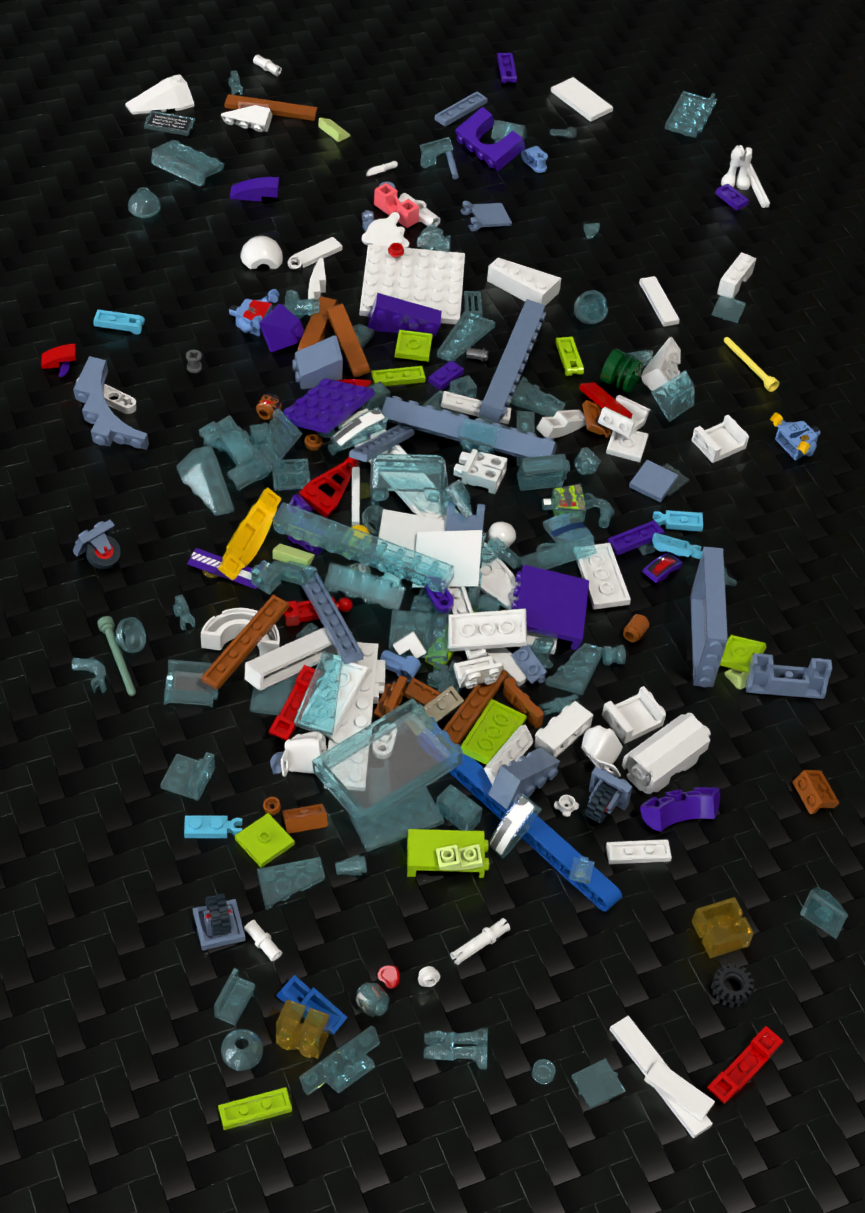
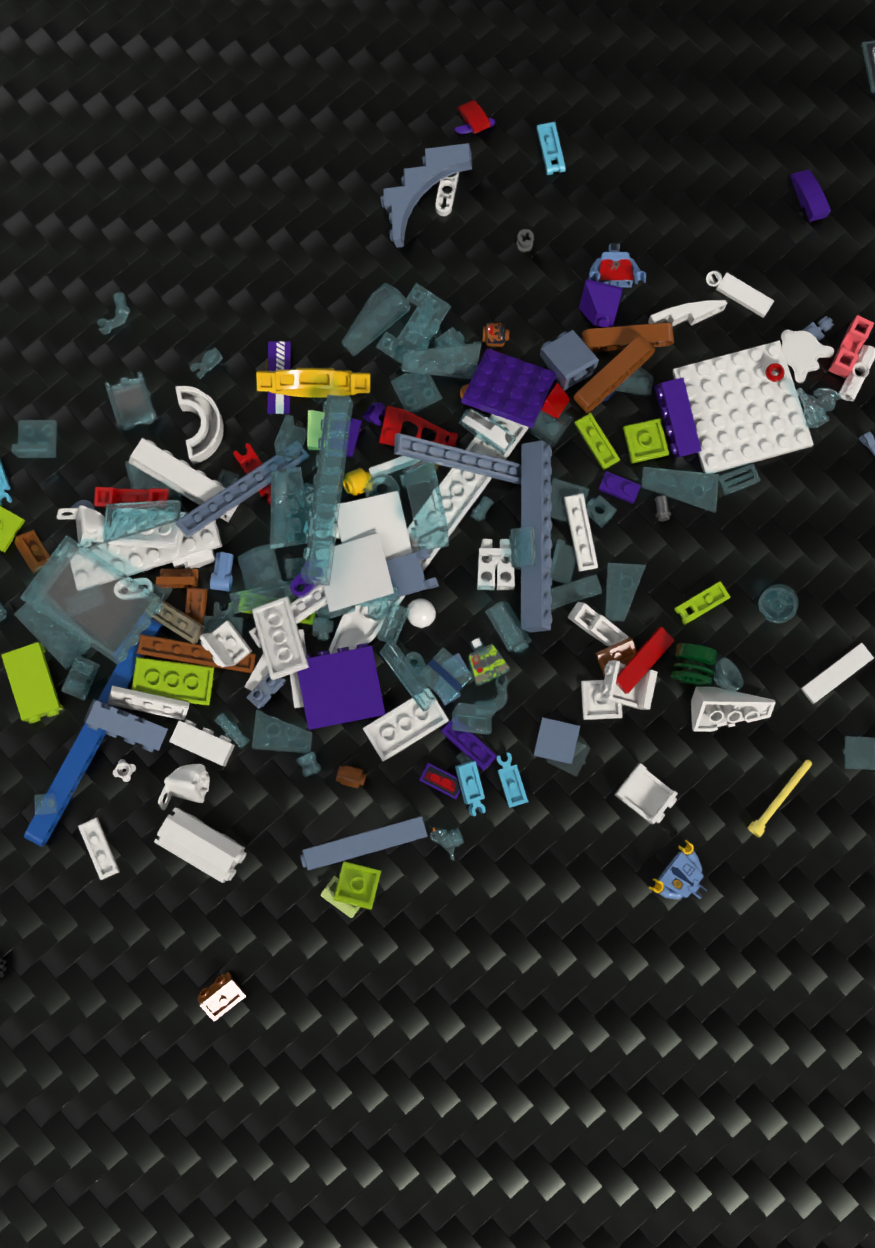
camera: 75 degrees right, 30 degrees up
plate [73,520,121,569] -> none
sand green piece [97,616,136,696] -> none
clear light blue piece [115,617,146,653] -> none
clear light blue piece [128,187,161,218] -> none
clear light blue bracket [151,140,224,186] -> none
dark orange tile [201,595,289,691] -> none
white cylinder [241,236,283,269] -> none
clear light blue brick [251,560,282,595] -> none
dark orange hinge [263,797,281,816] -> none
clear light blue piece [284,290,320,319] -> none
white piece [393,631,427,658] -> none
yellowish green slope [436,844,484,870] -> none
clear light blue wing [445,479,472,519] -> none
sand blue brick [479,299,546,423] -> none
white wedge [487,258,561,306] -> none
slope [488,793,542,859] -> none
dark orange plate [503,677,544,729] -> none
clear light blue bracket [531,638,555,668] -> none
clear light blue piece [574,447,601,475] -> none
plate [585,767,632,823] -> none
white panel [602,686,666,744] -> none
dark purple brick [640,787,720,832] -> none
clear light blue slope [651,371,694,421] -> none
clear yellow piece [692,897,754,958] -> none
sand blue bracket [746,653,832,699] -> none
clear light blue slope [800,887,848,939] -> none
none -> clear light blue panel [452,703,496,735]

